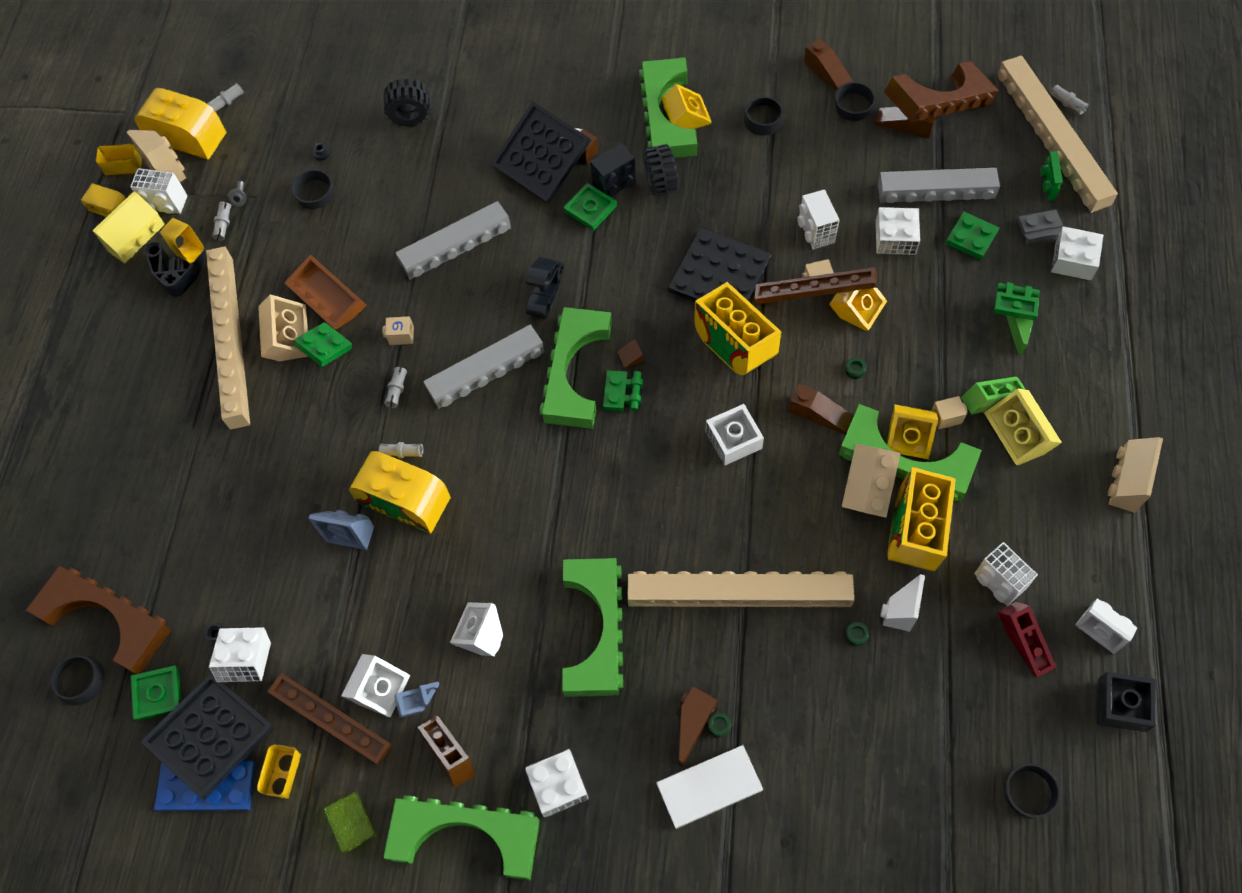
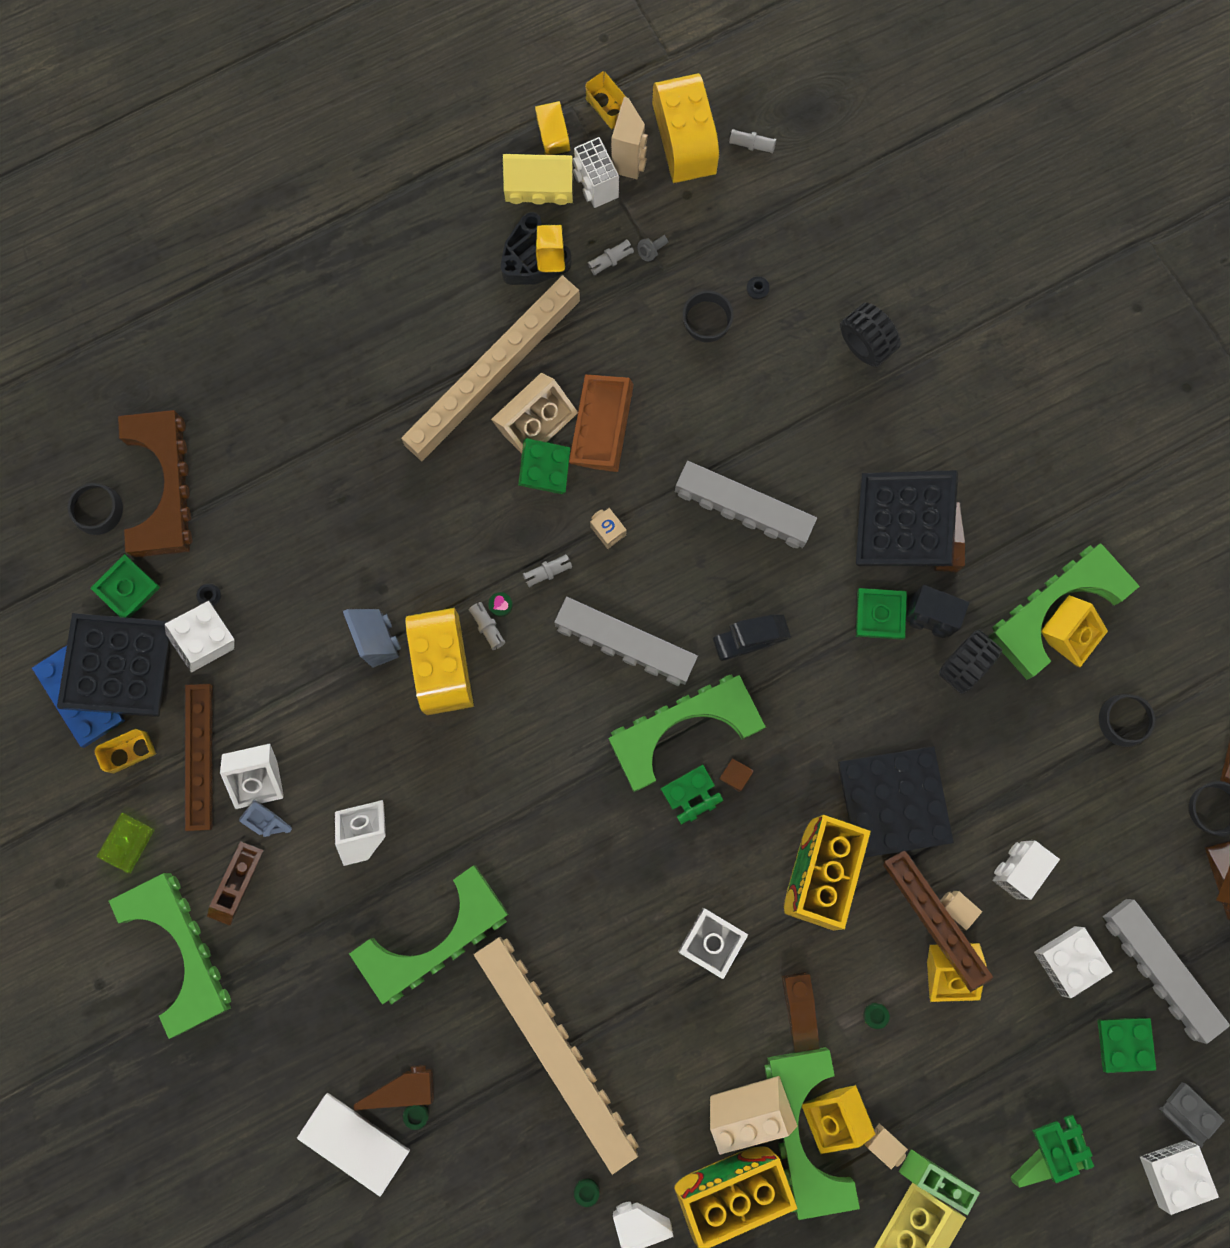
camera: 50 degrees right, 15 degrees up
white brick [525,749,589,817] -> none
none -> dark green tile [488,592,513,617]

